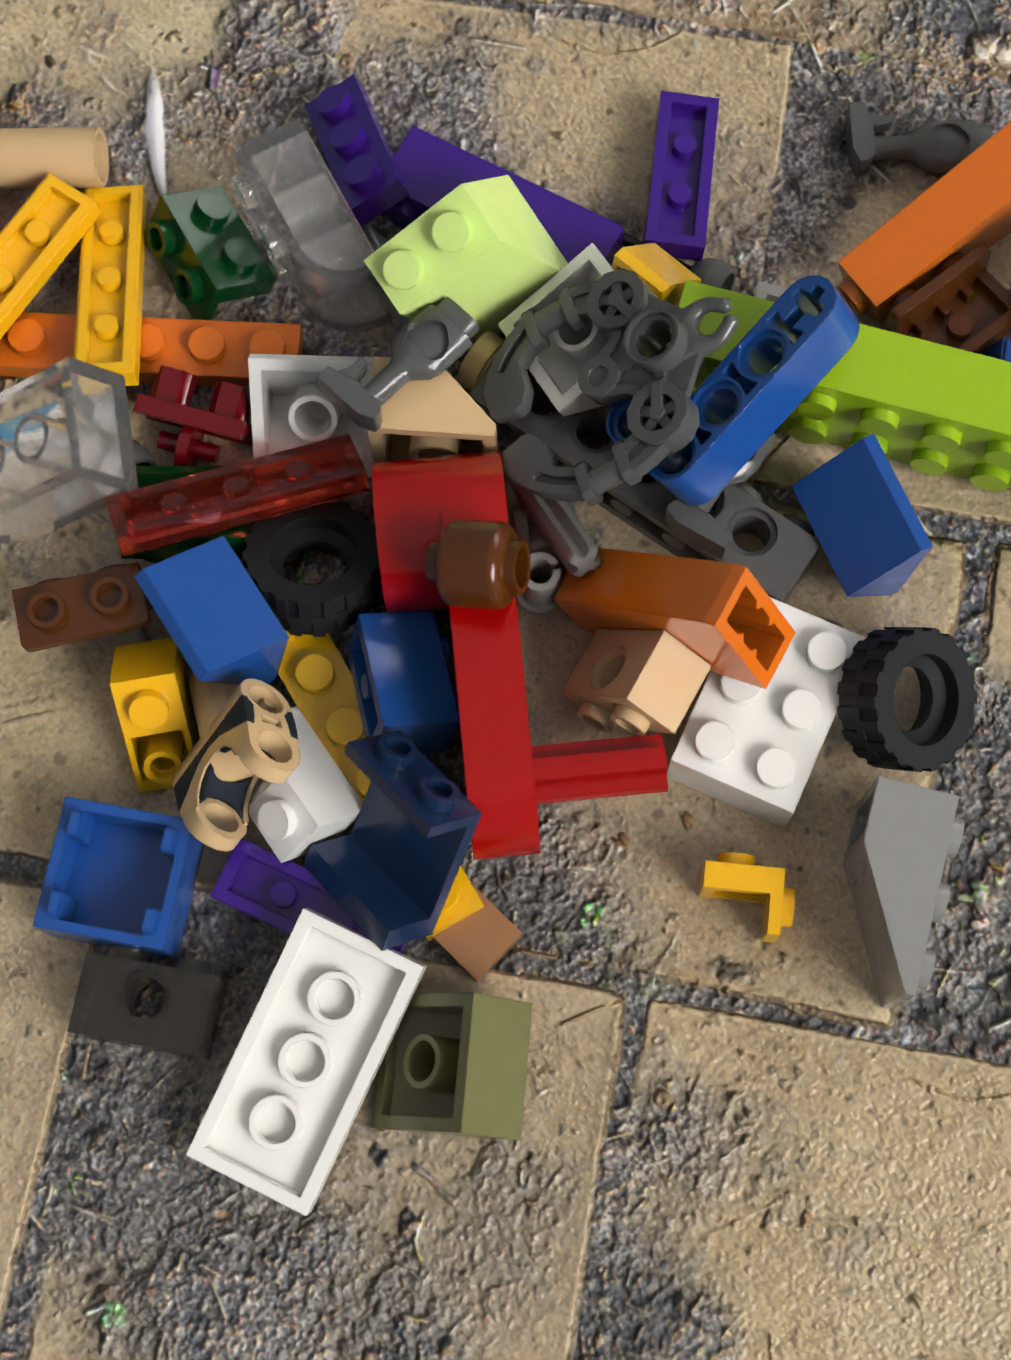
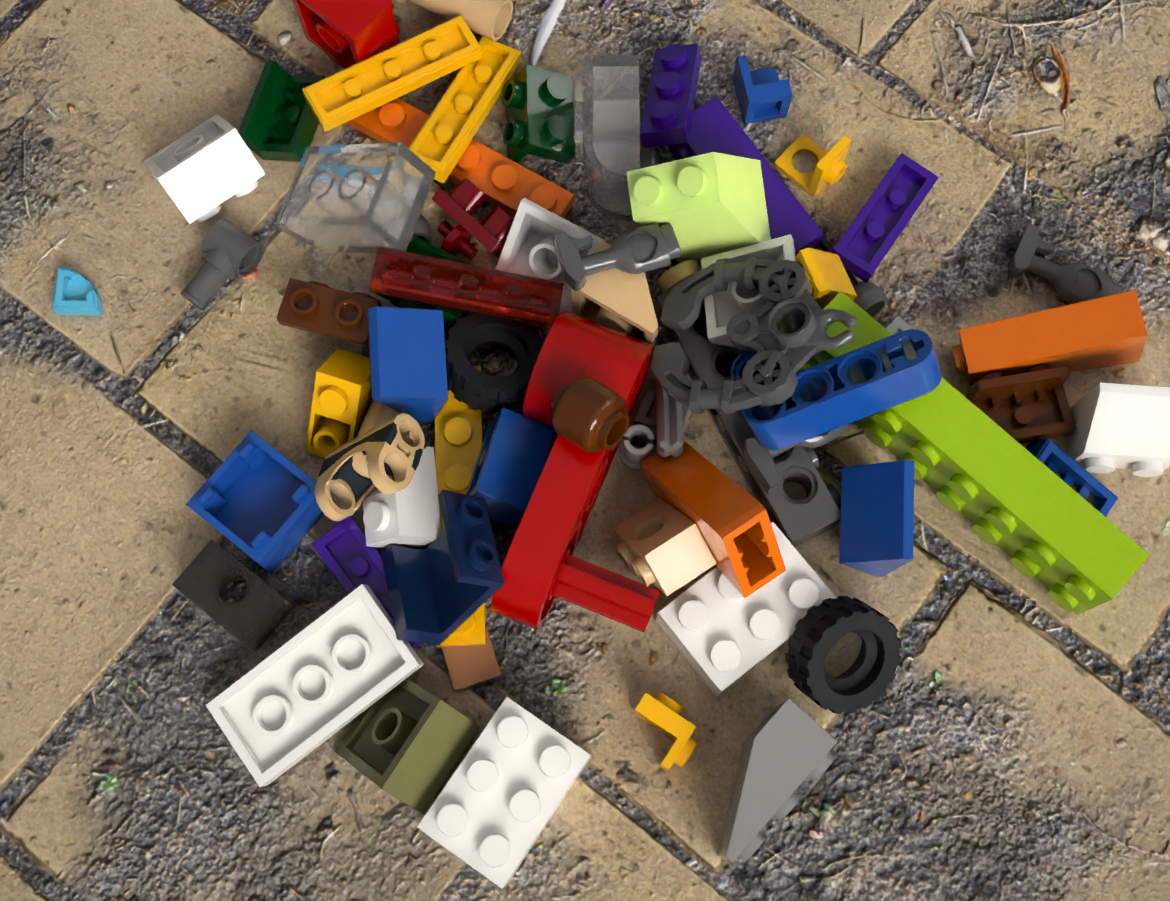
camera: 25 degrees right, 0 degrees up
none -> white brick [417,697,591,889]
none -> blue panel [733,56,793,124]
none -> yellow bracket [774,134,852,198]

